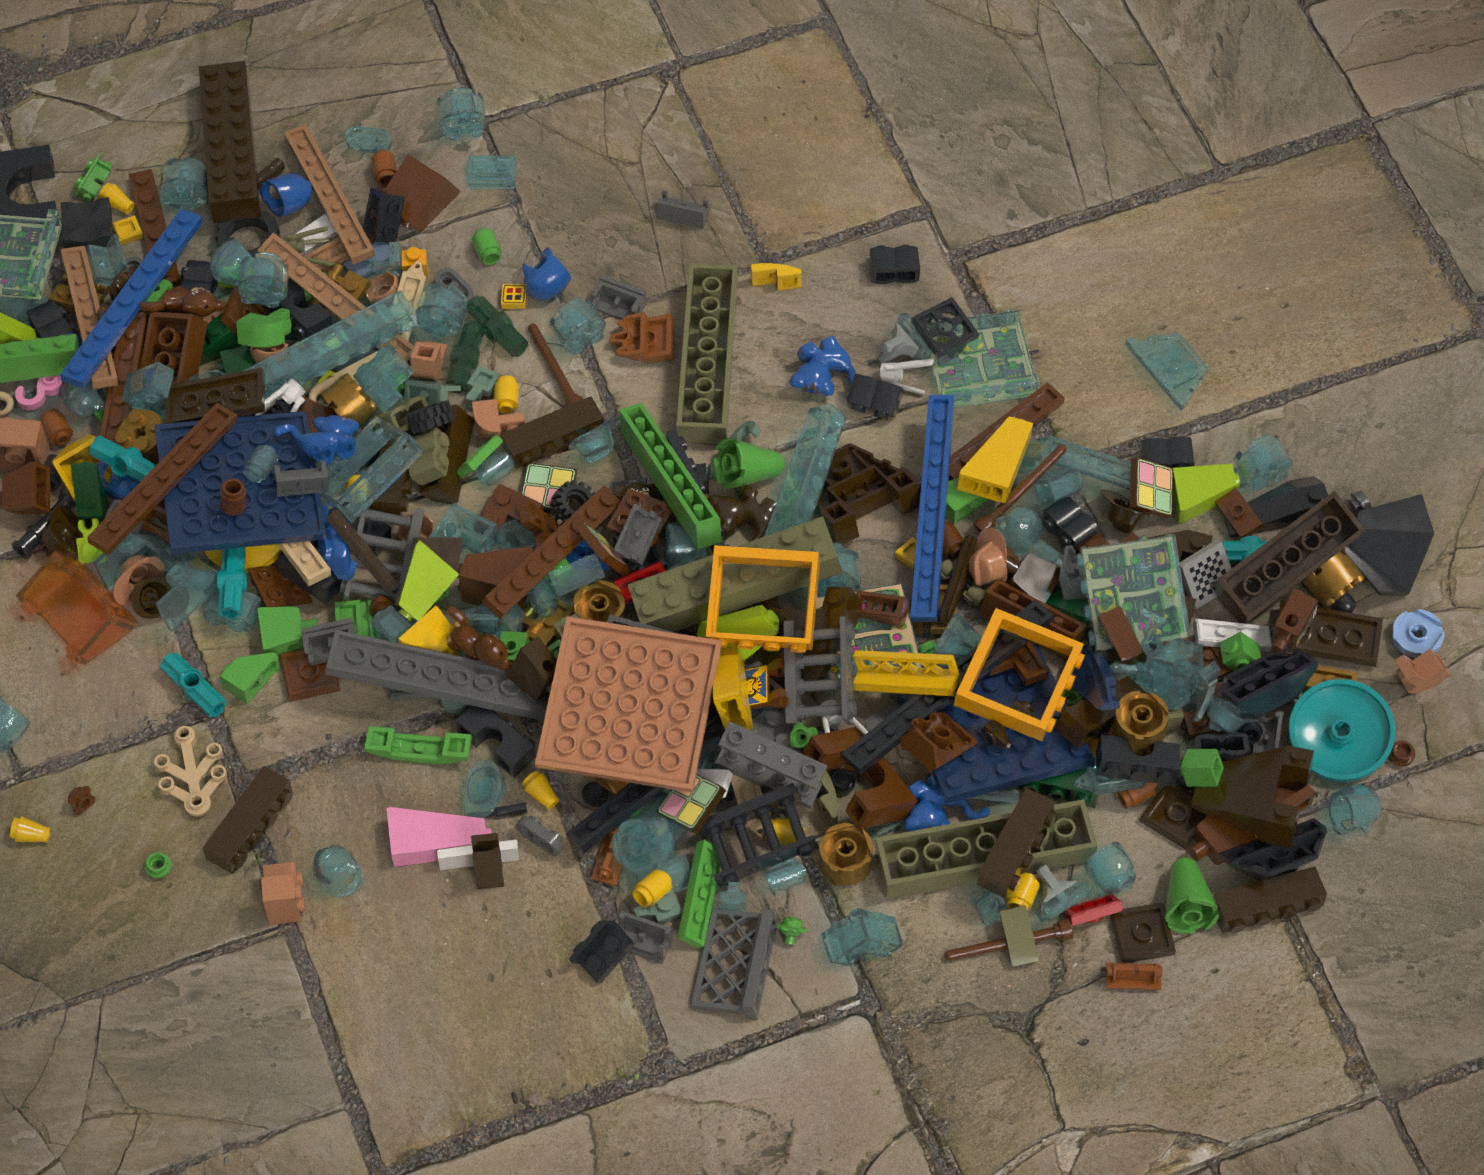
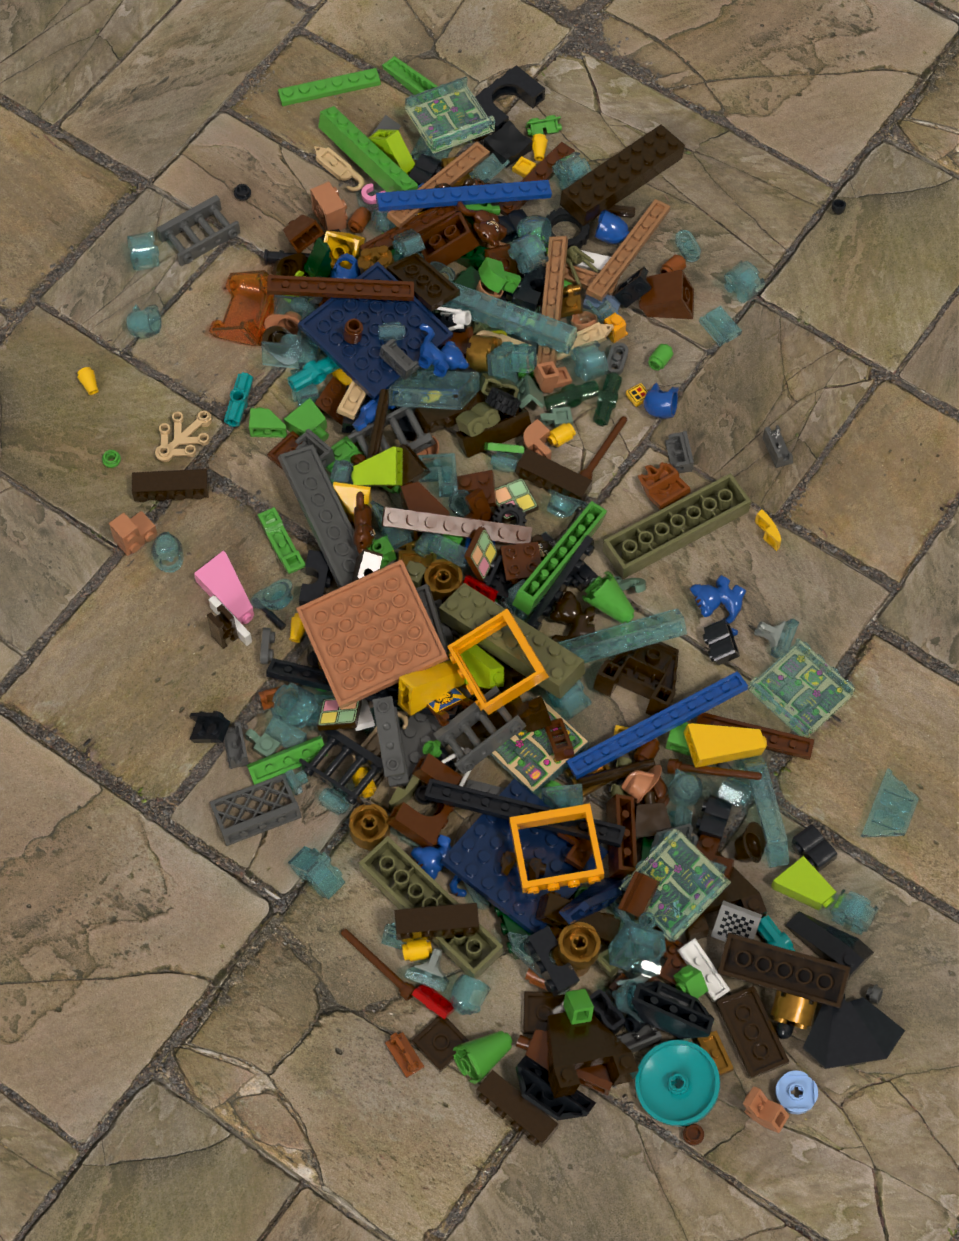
camera: 55 degrees right, 5 degrees up
reddish brown plate [68,786,96,815] -> none
teal piece [89,436,156,482] -> none
clear light blue brick [549,298,606,356] -> none
dark grey hinge [614,504,662,565] -> none
yellow brick [632,869,672,908] -> none
bright green plant [775,916,808,945] -> none
yellow fence [853,650,960,696] -> none
black brick [869,245,920,284] -> none
white plant [880,358,935,395] -> none
reddish brown slope [900,711,977,773] -> none
black piece [911,297,979,359] -> none
olive slope [999,905,1039,967] -> none
tile [1130,457,1173,518] -> none
reddish brown plate [1215,488,1264,538] -> none
reddish brown torso [1271,589,1318,653] -> none
clear light blue piece [1328,785,1382,835] -> none

